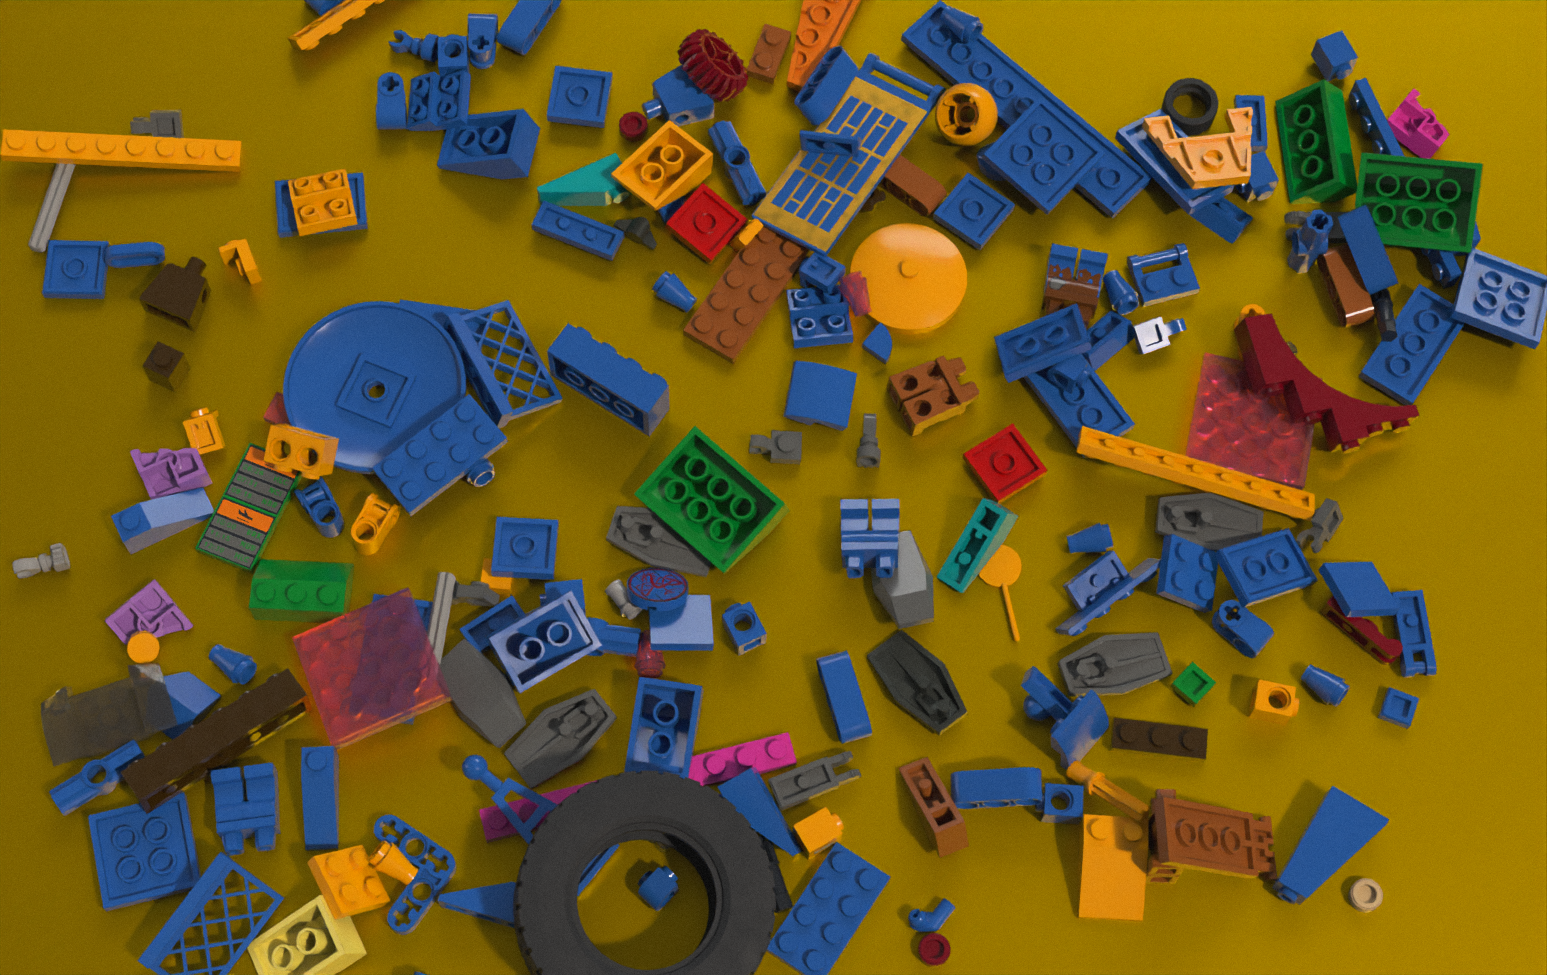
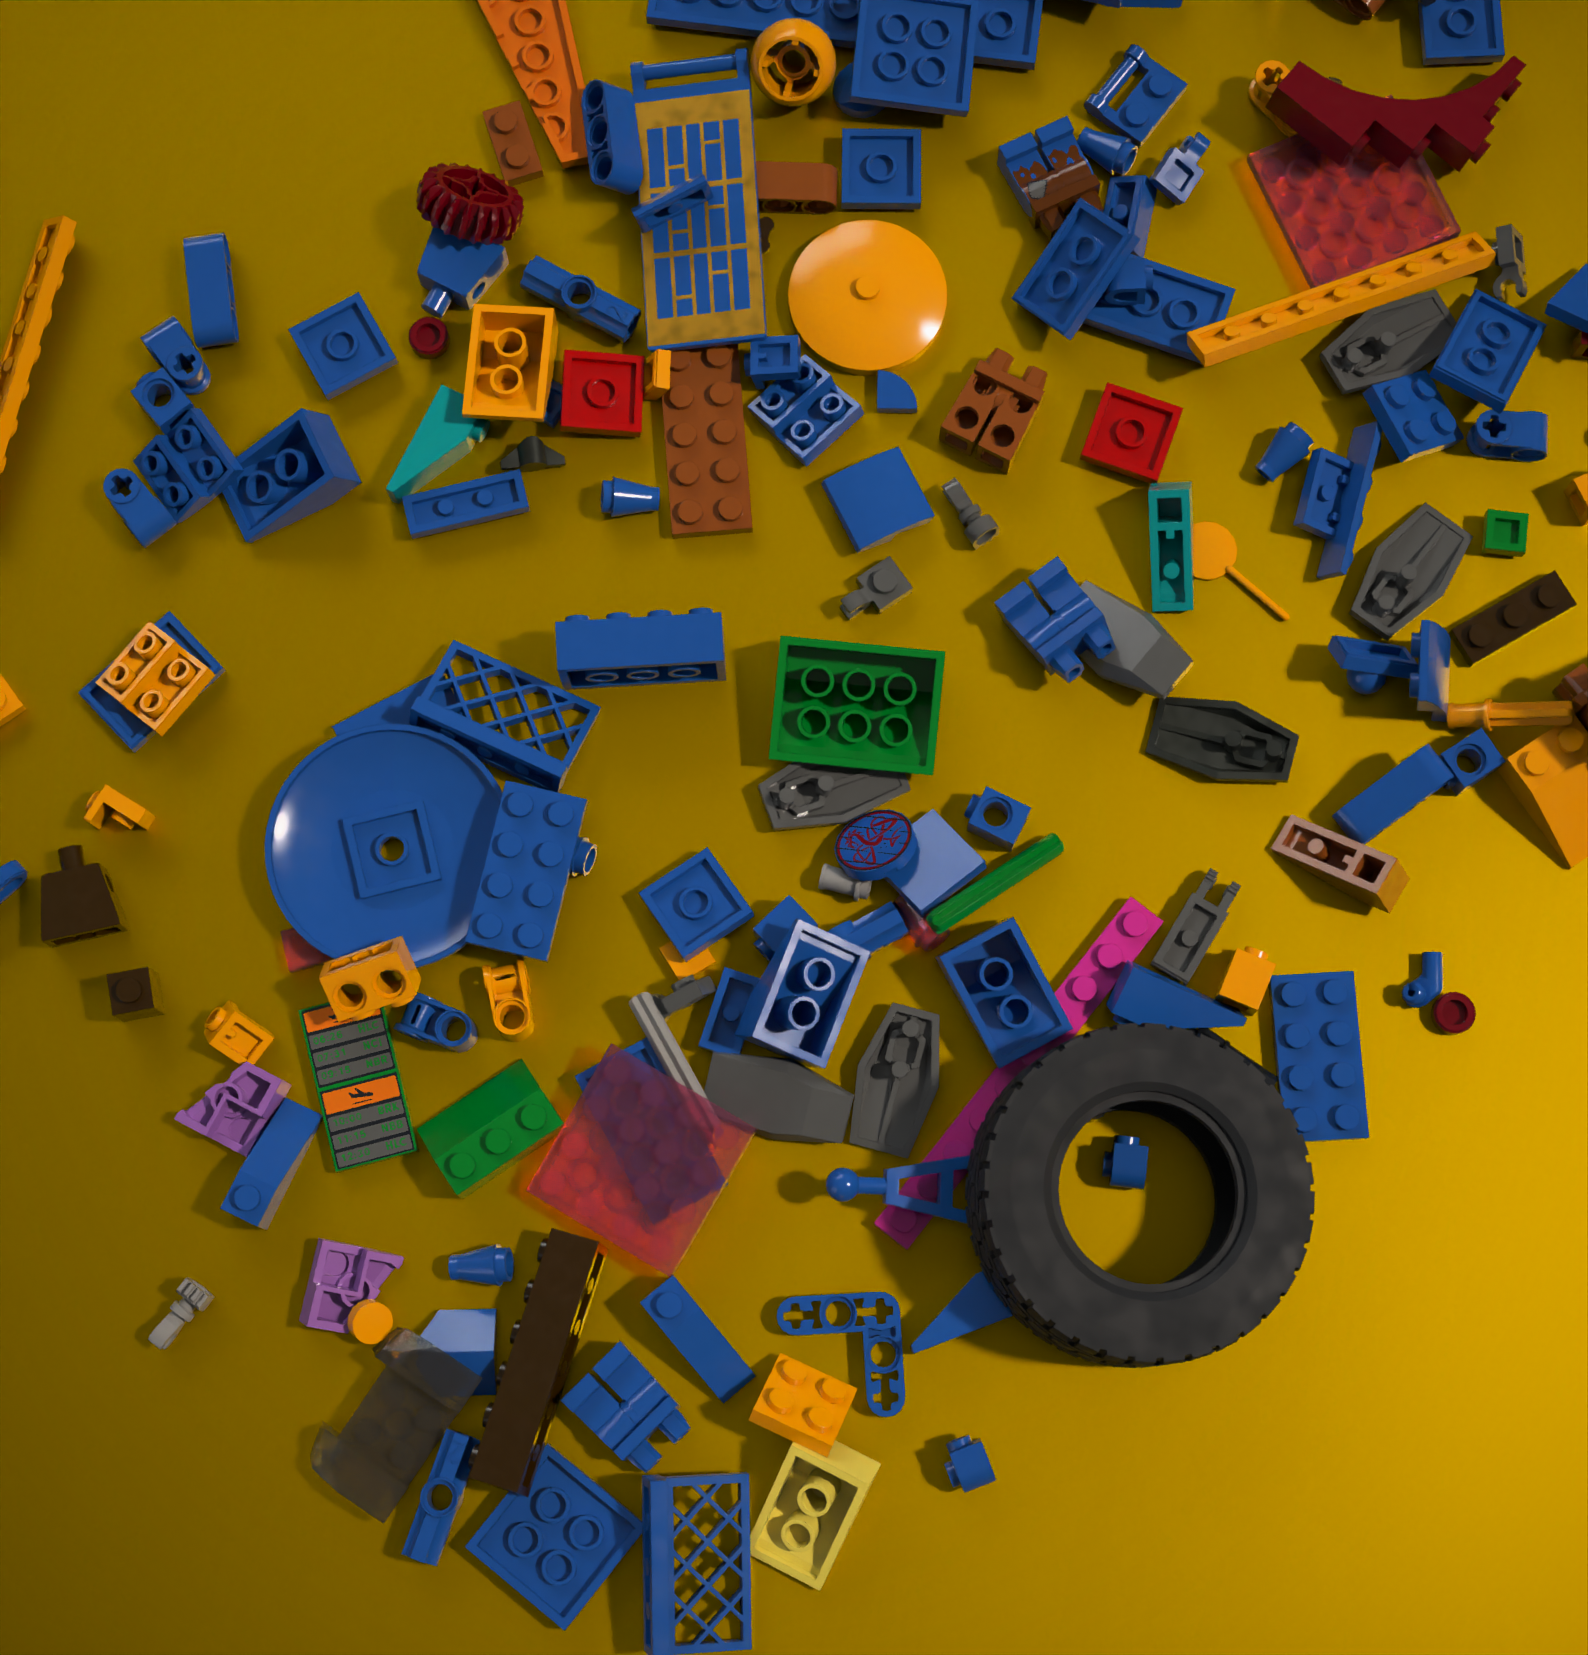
camera: 30 degrees left, 10 degrees up
light orange cone [368,840,418,885] -> none
blue piece [389,30,438,62] -> none
blue beam [816,650,872,744] -> none
clear pink cone [839,271,872,318] -> none
none -> green axle [926,833,1065,934]

